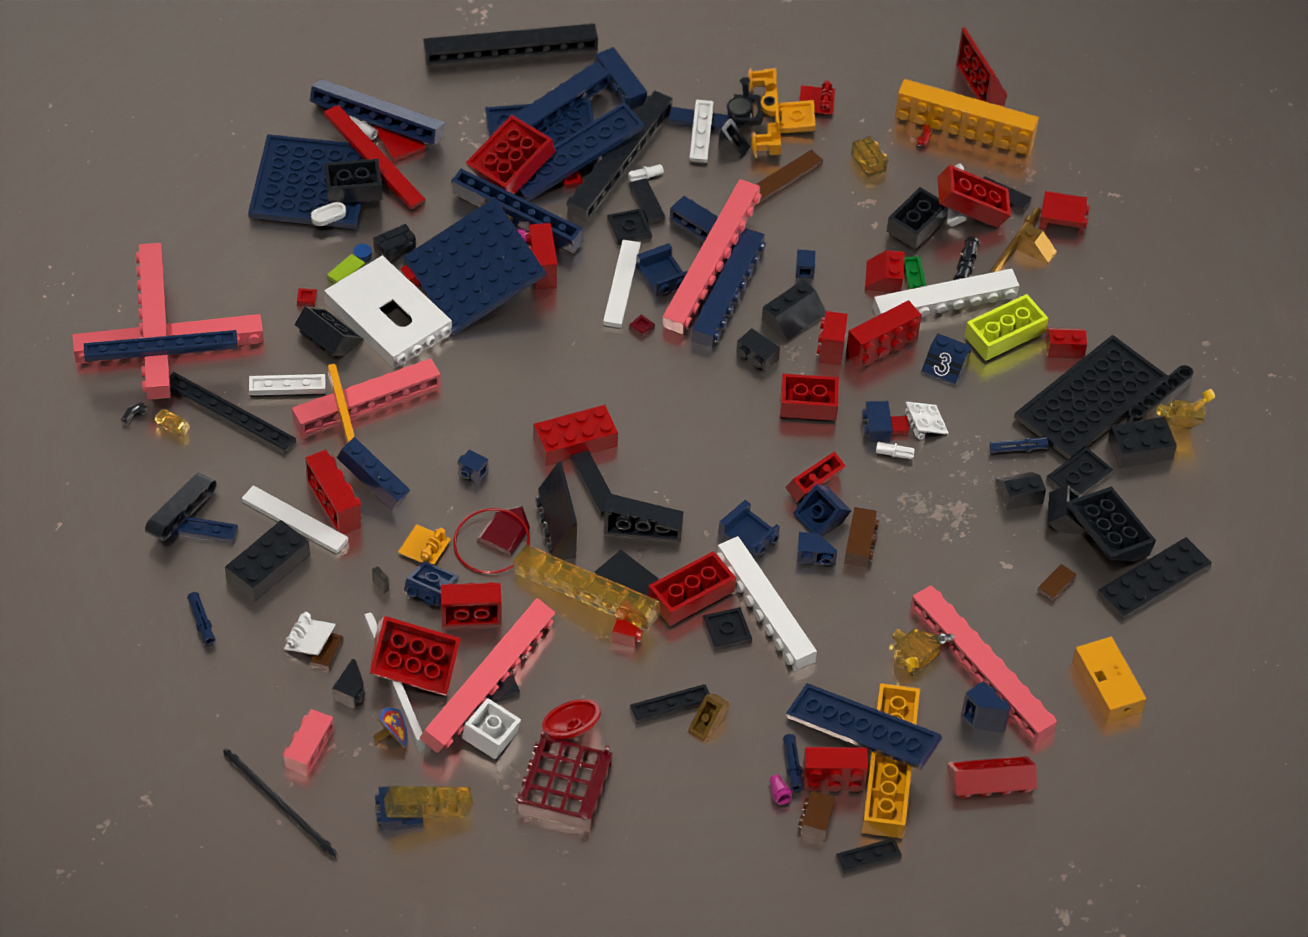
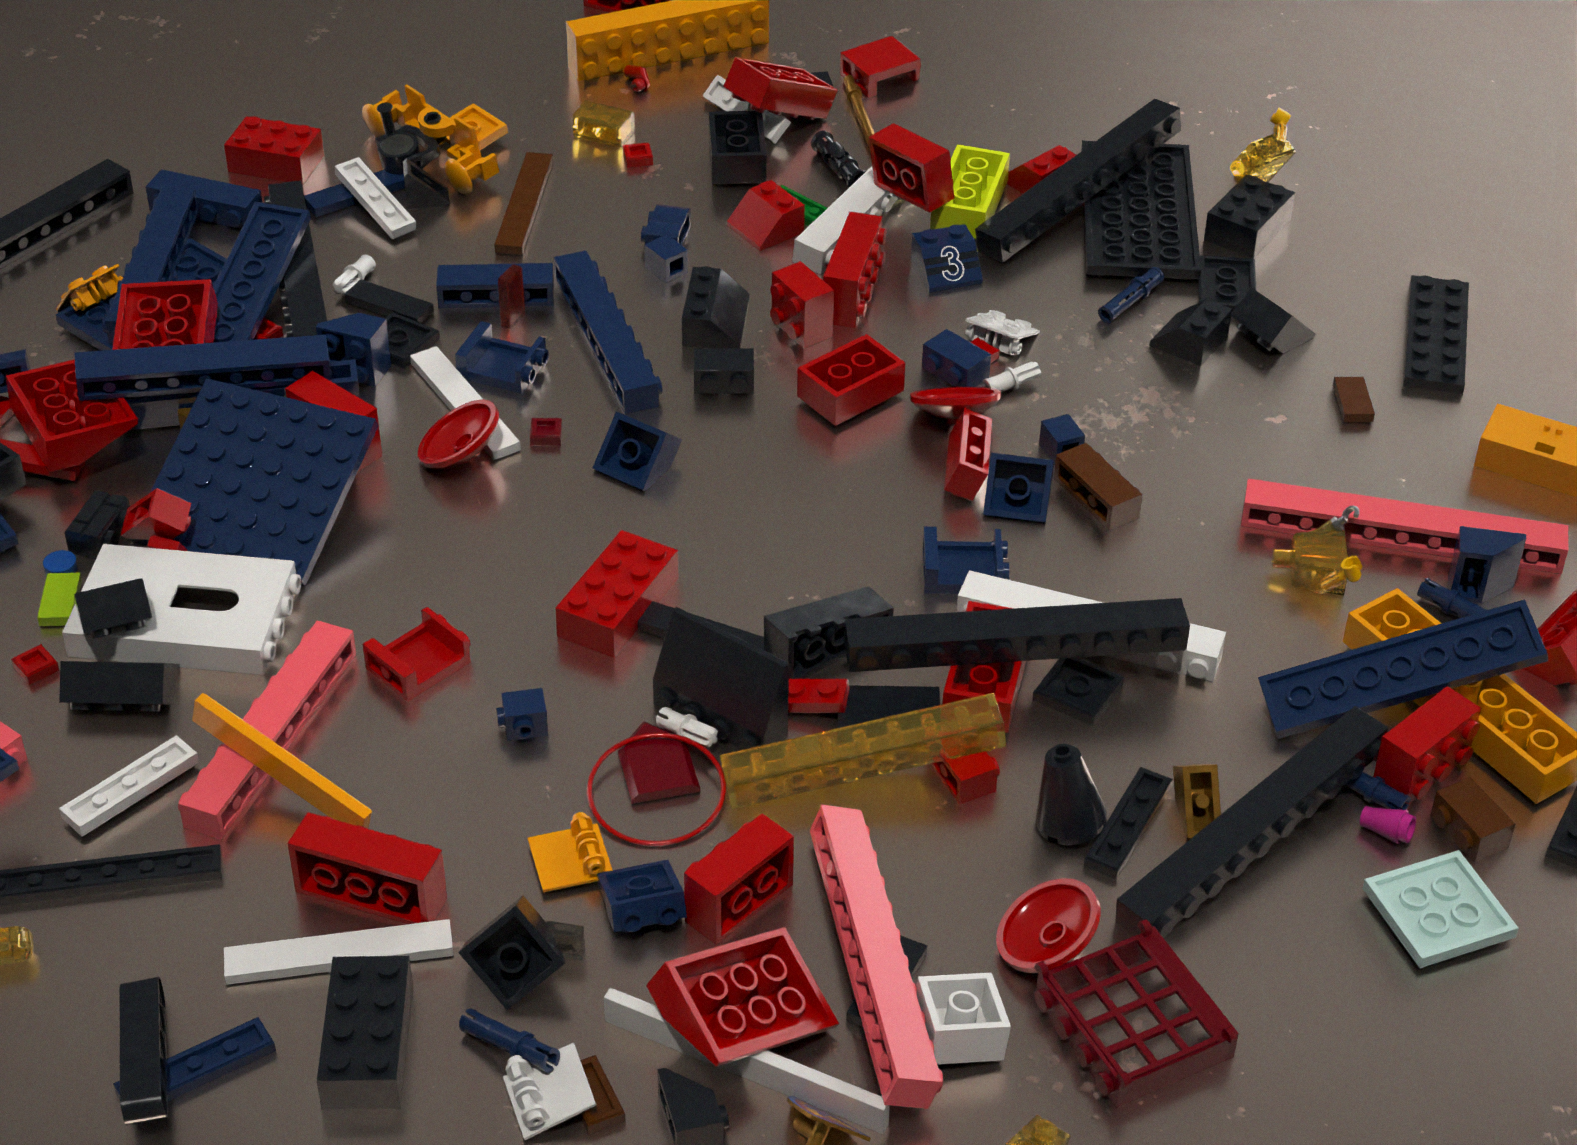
camera: 40 degrees left, 10 degrees down
dark blue brick [337,437,410,511] -> none
coral brick [663,179,761,334] -> none
dark blue slope [797,532,837,565] -> none
red hinge [799,80,835,115] -> none
pearl gold slope [1016,224,1056,265] -> none
black slope [1065,486,1156,561] -> none
black beam [1126,365,1194,423] -> none
none -> red slope [6,359,138,472]
none -> light orange hinge [56,264,123,311]
none -> dark blue brick [74,335,330,401]
none -> black slope [74,578,152,639]
none -> red slope [120,488,191,540]
none -> red brick [224,116,324,185]
none -> dark blue slope [316,313,391,387]
none -> red panel [362,607,471,702]
none -> red dish [418,399,499,469]
none -> black slope [458,895,566,1010]
none -> dark blue pin [459,1008,560,1073]
none -> clear red tile [498,264,525,329]
none -> dark blue slope [592,411,682,491]
none -> red tile [623,143,653,168]
none -> dark blue brick [641,204,691,246]
none -> white axle [656,707,718,747]
none -> red plate [788,679,850,713]
none -> black brick [844,598,1190,672]
none -> red brick [869,123,954,213]
none -> red dish [910,387,1001,424]
none -> black brick [975,99,1181,262]
none -> black cone [1036,744,1107,845]
none -> dark blue brick [1039,414,1085,465]
none -> black brick [1115,706,1388,938]
none -> light aqua plate [1362,850,1519,968]
none -> dark blue pin [1417,577,1486,618]

